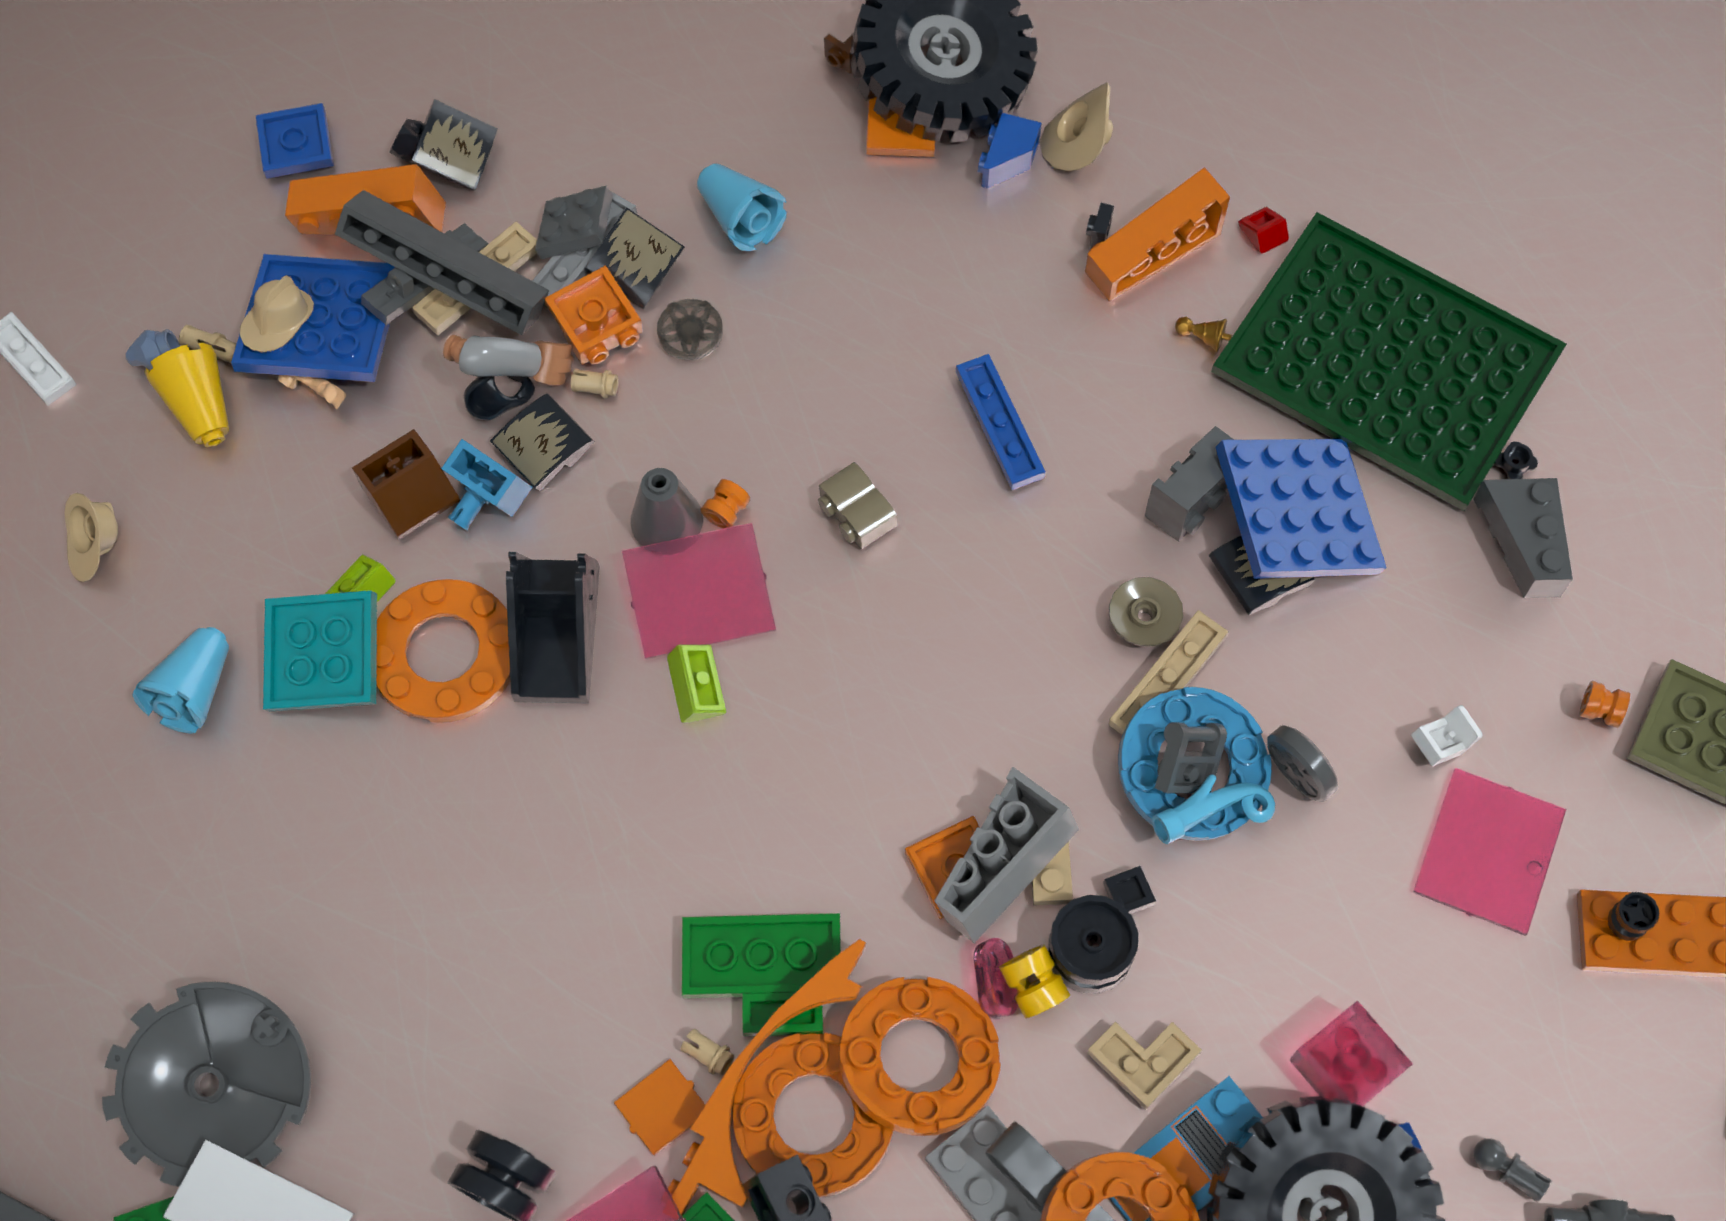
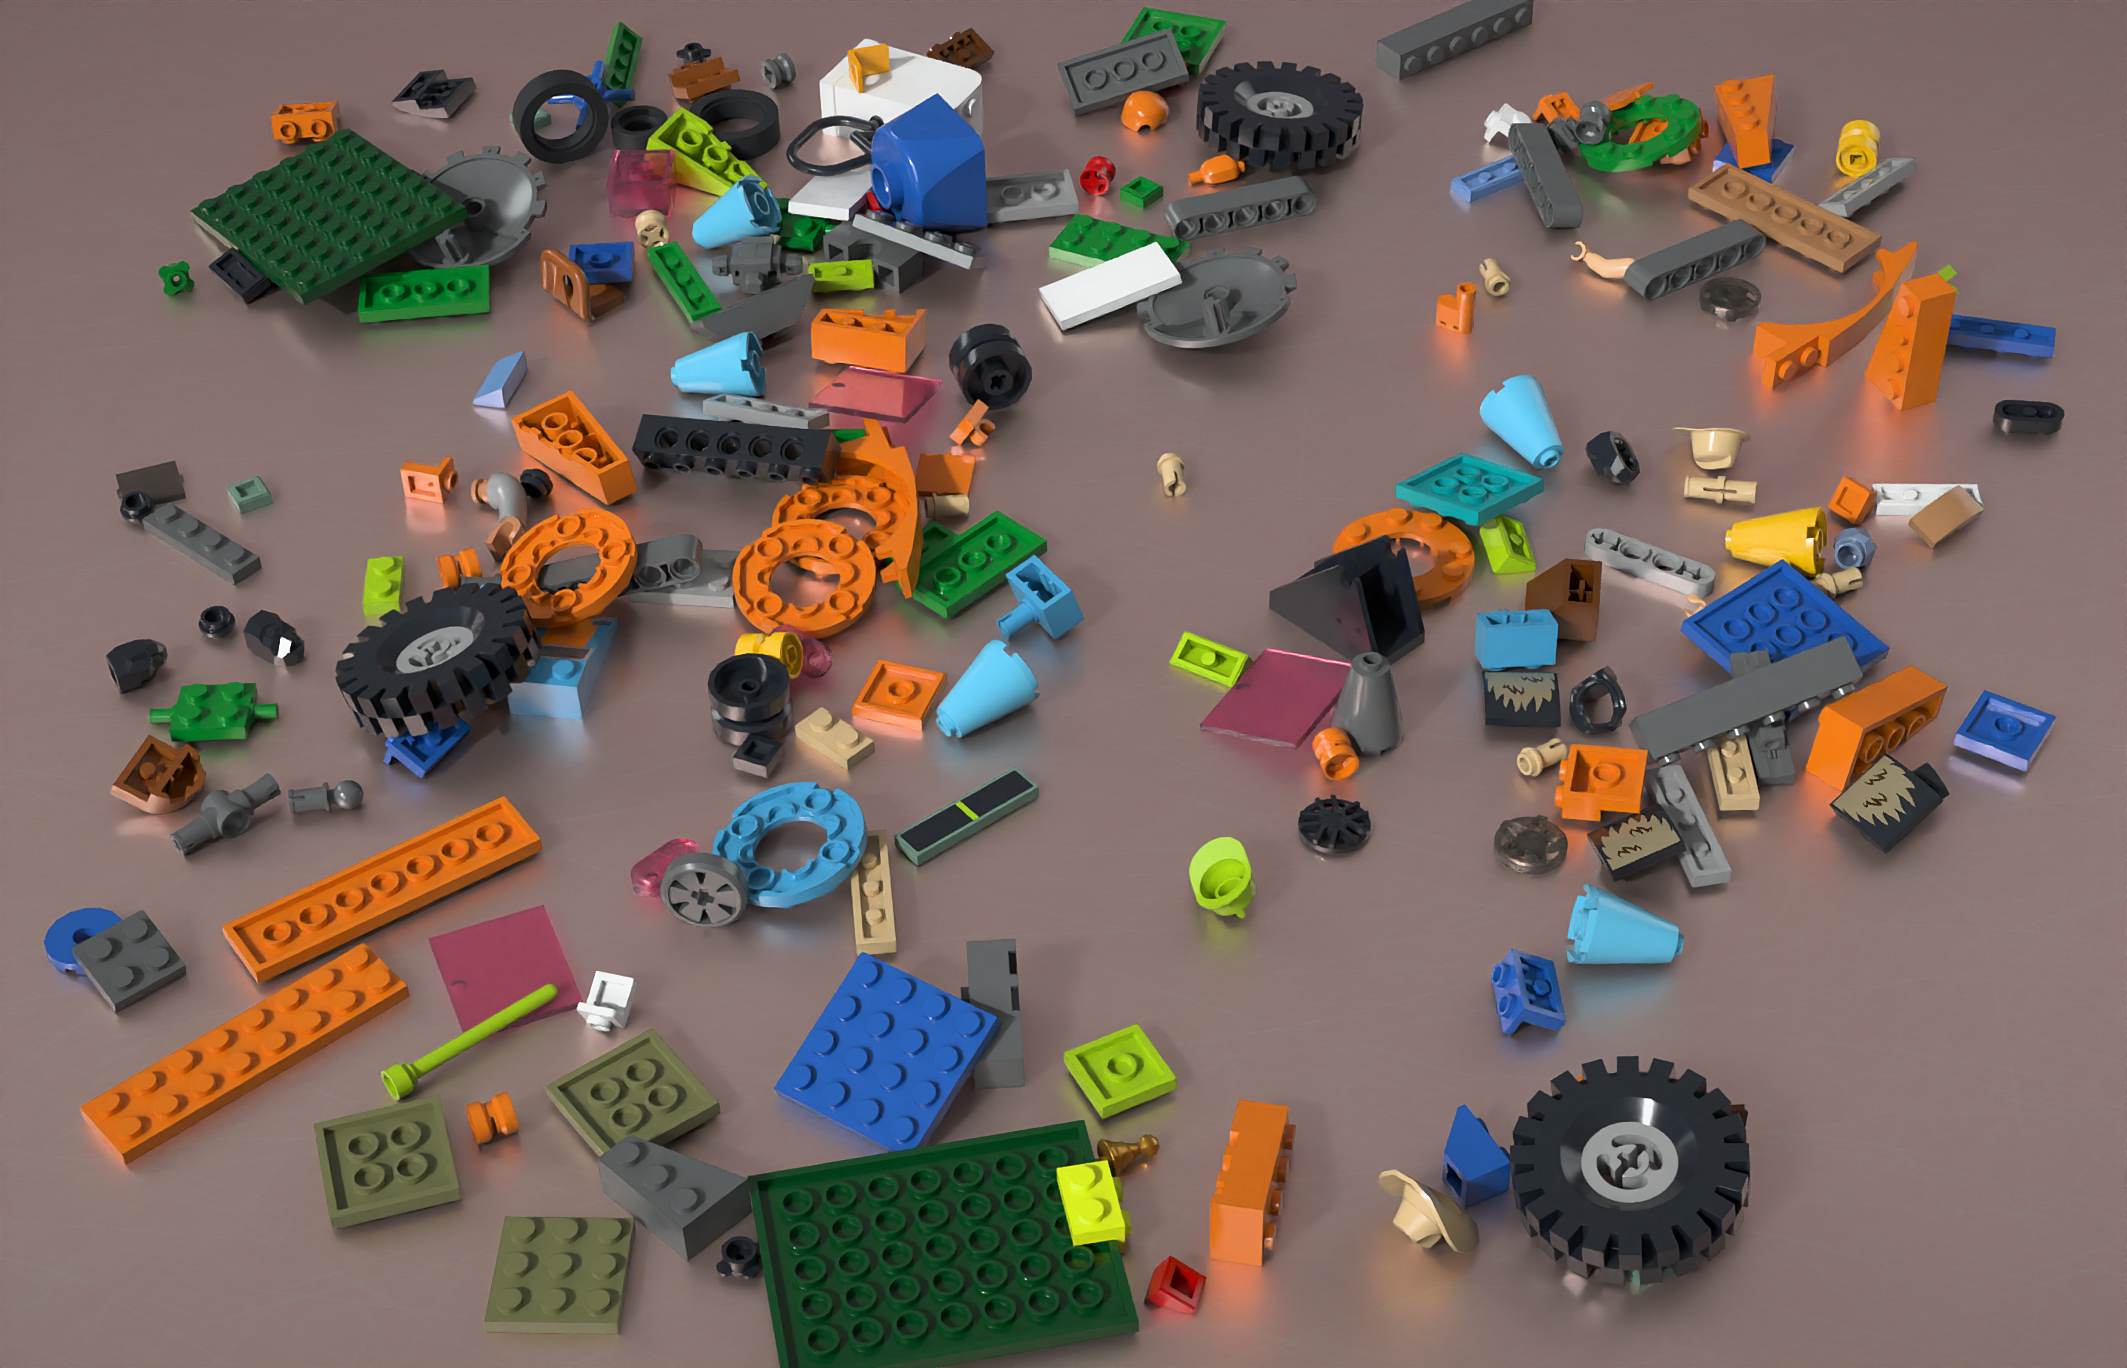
camera: 135 degrees right, 25 degrees down
tan piece [240,275,314,352] -> none
light grey piece [443,335,573,385] -> none
dark grey plate [535,185,613,259] -> none
dark tan brick [818,462,898,549] -> none
light grey wedge [935,767,1079,943] -> none
blue plate [956,354,1046,490] -> none
black plate [1086,203,1114,250] -> none
tan plate [1087,1022,1202,1110] -> none
dark tan dish [1109,577,1183,647] -> none
medium azure plant [1152,774,1275,844] -> none
dark grey plate [1155,722,1227,793] -> none
clear pink brick [1289,1000,1413,1107] -> none
black wheel [1608,892,1660,941] -> none
none -> orange plate [222,796,543,984]
none -> lime piece [381,984,558,1100]
none -> olive plate [484,1216,636,1334]
none -> olive plate [546,1028,721,1157]
none -> clear pink plate [631,838,700,897]
none -> tile [894,767,1039,866]
none -> medium azure cone [936,639,1040,738]
none -> orange tile [950,399,995,447]
none -> dark azure brick [995,555,1084,640]
none -> neon yellow bracket [1057,1160,1132,1253]
none -> lime plate [1064,1023,1177,1119]
none -> tan pin [1157,453,1186,496]
none -> lime piece [1189,837,1257,919]
none -> black wheel [1298,795,1371,854]
none -> orange piece [1436,283,1476,334]
none -> blue bracket [1491,948,1566,1035]
none -> light grey beam [1584,528,1716,598]
none -> black rock [1585,431,1640,485]
none -> tan pin [1684,476,1757,504]
none -> orange tile [1827,476,1877,525]
none -> medium nougat slope [1908,485,1984,549]

